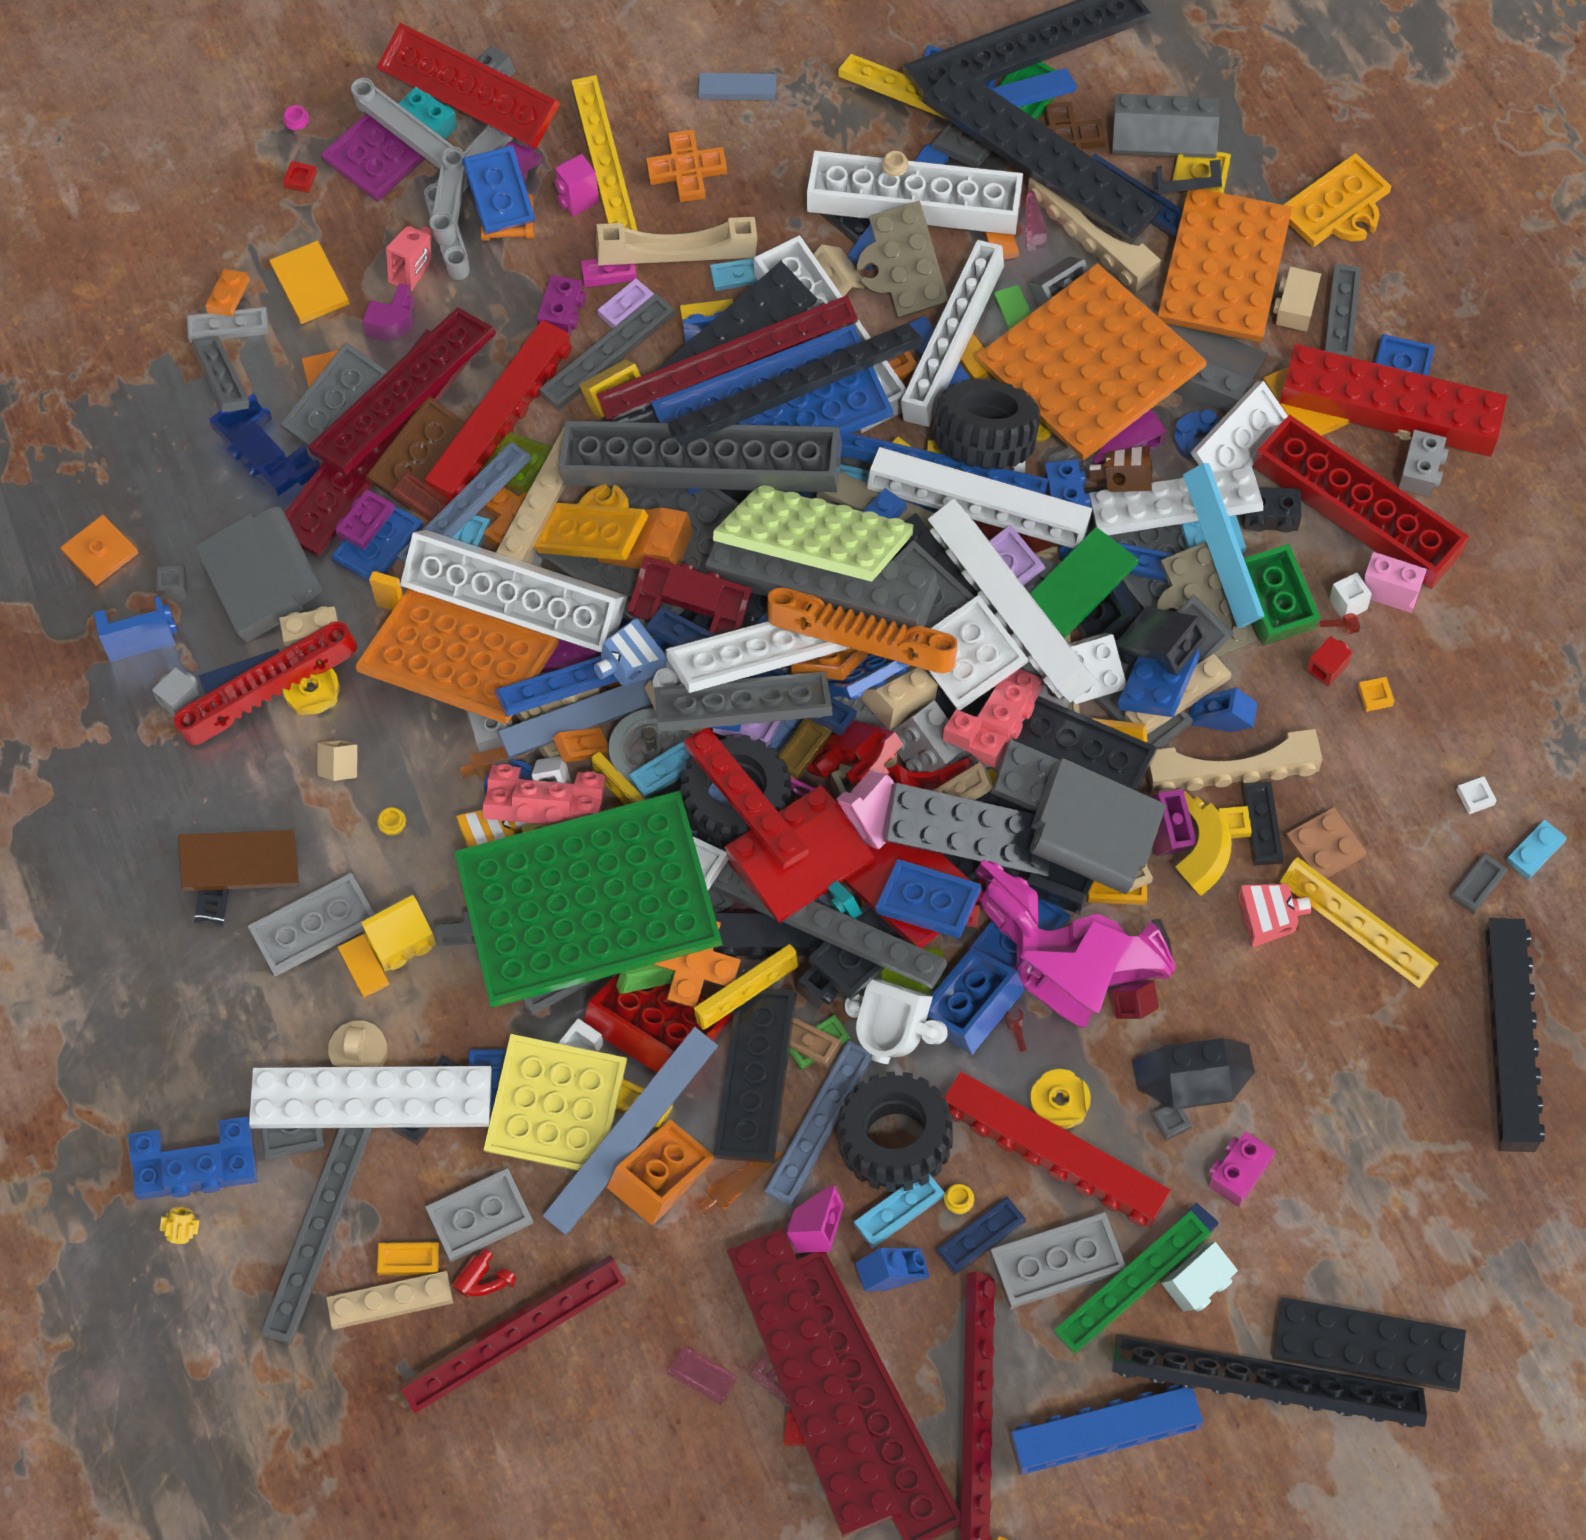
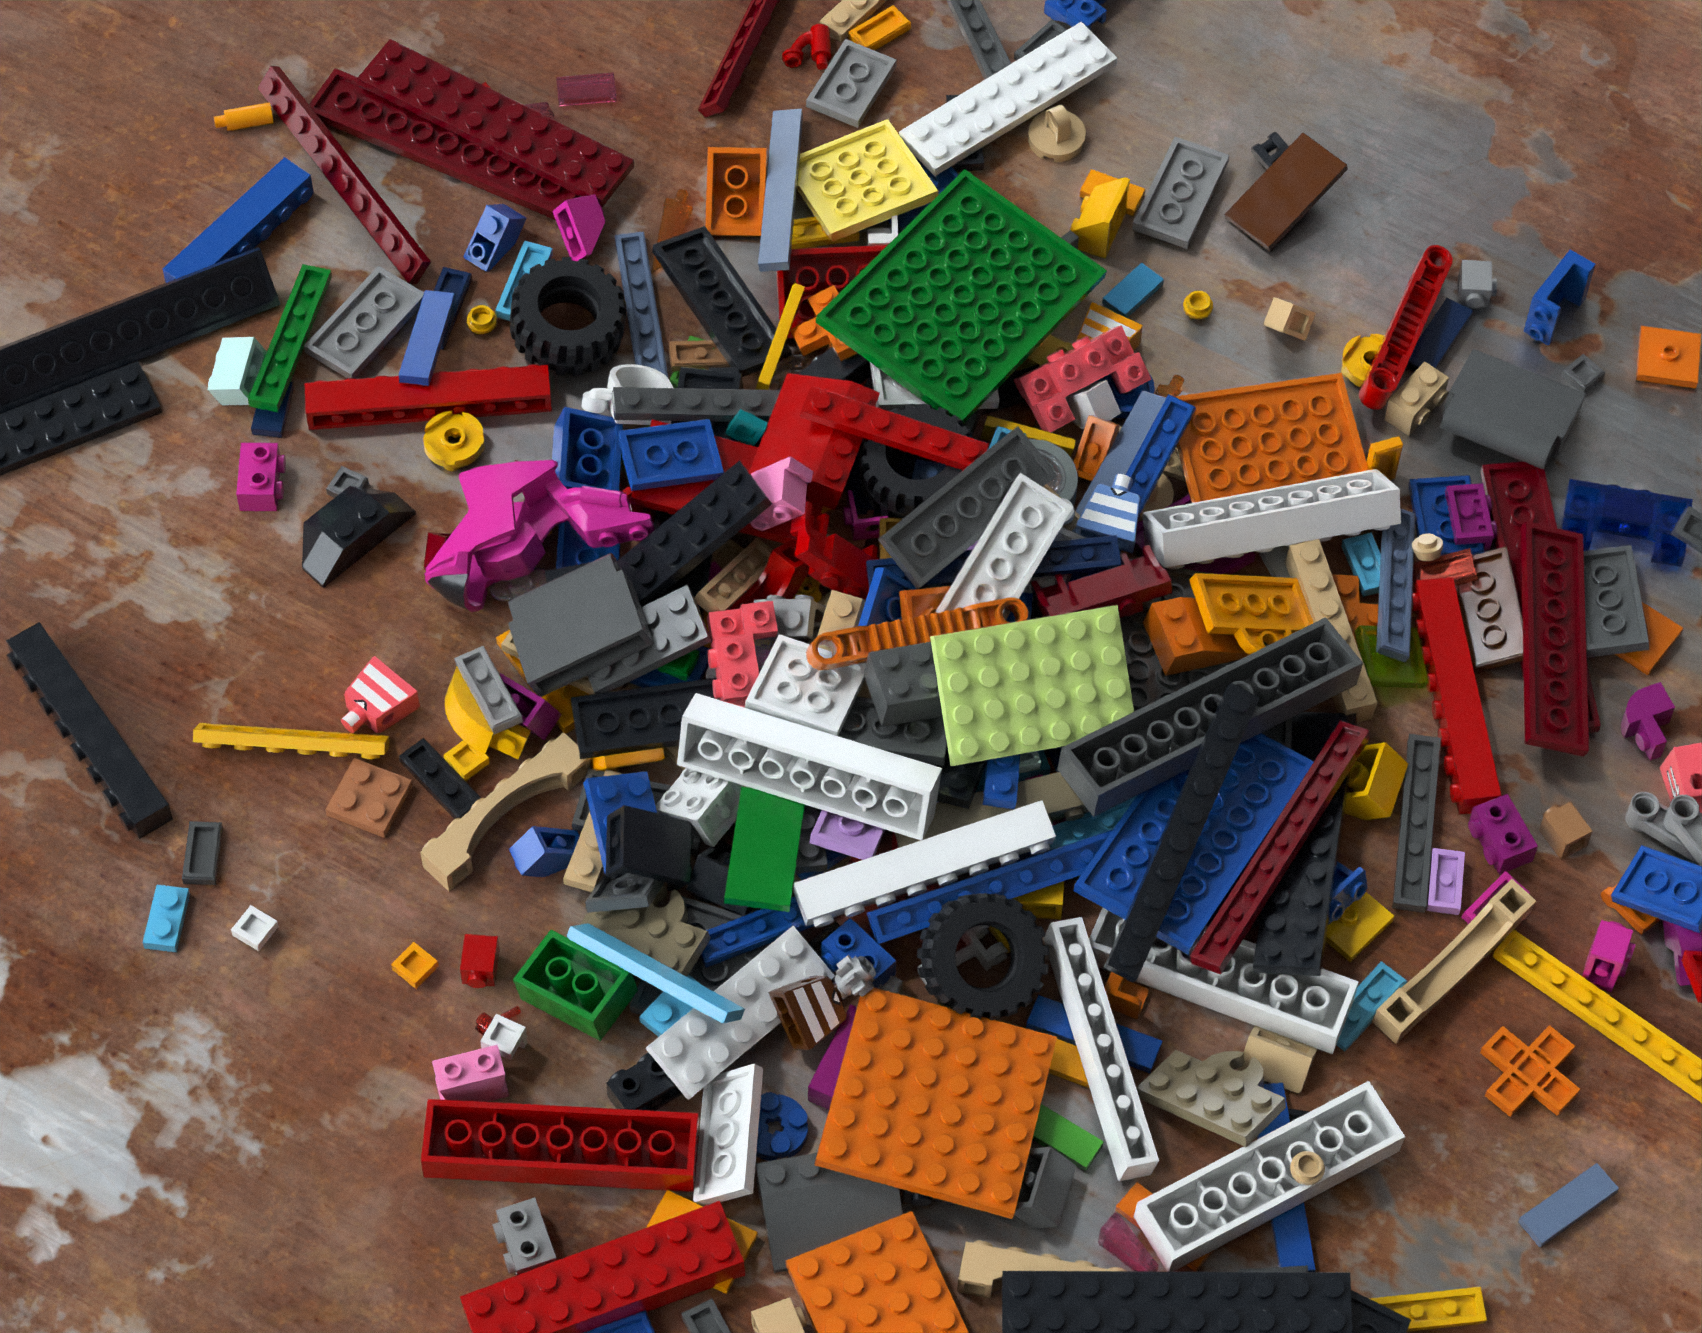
camera: 140 degrees right, 5 degrees down
none -> tile [398,290,455,386]
none -> light grey tile [454,646,523,735]
none -> light grey gear [834,955,876,996]
none -> dark azure tile [1102,263,1164,318]
none -> tan plate [1412,533,1443,561]
none -> medium nougat brick [1539,801,1593,860]

